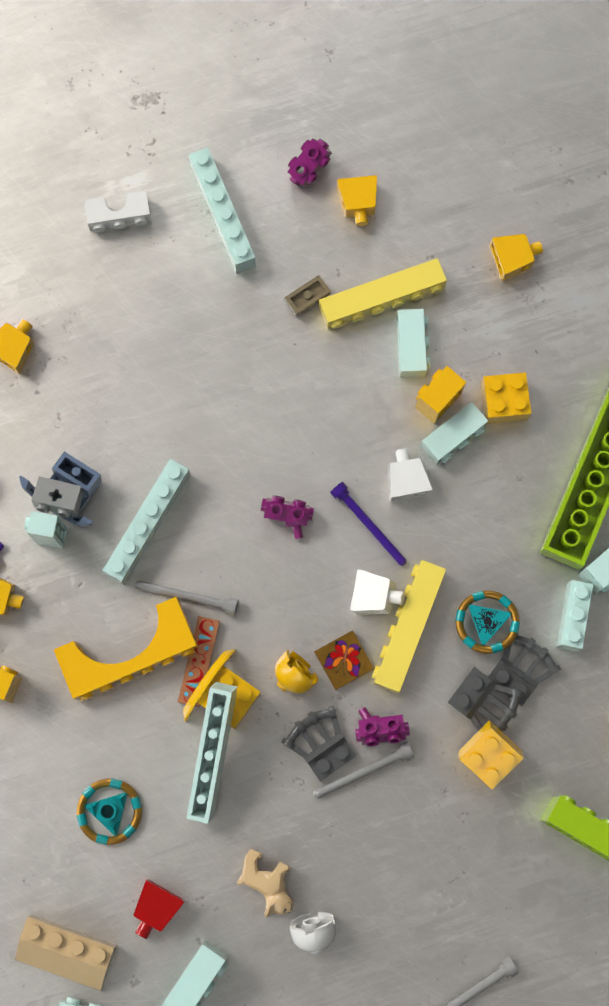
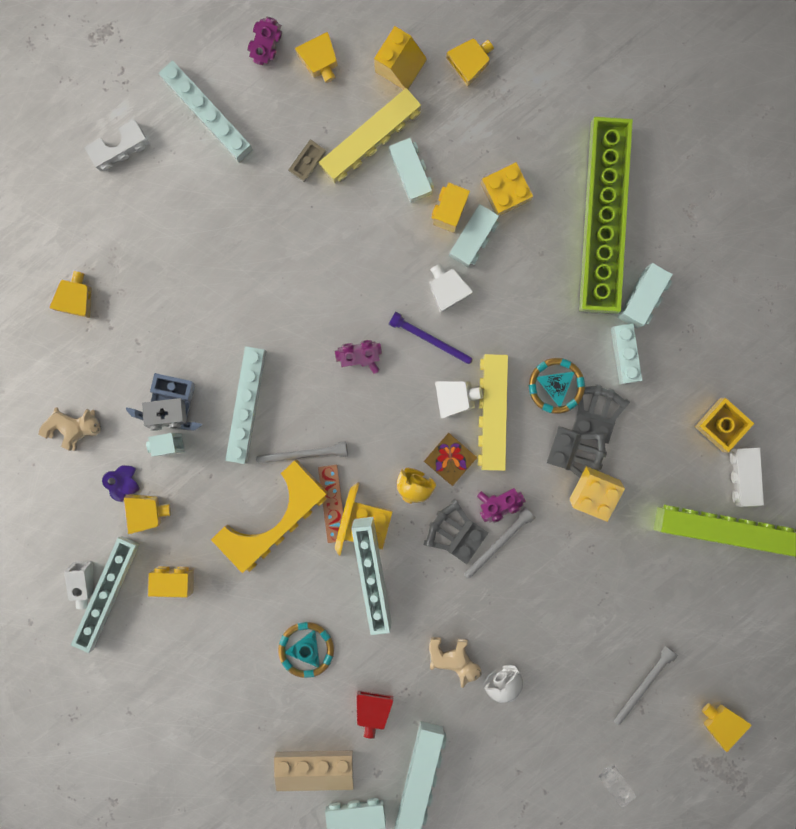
camera: 15 degrees left, 10 degrees up
none -> yellow slope [374,26,427,90]

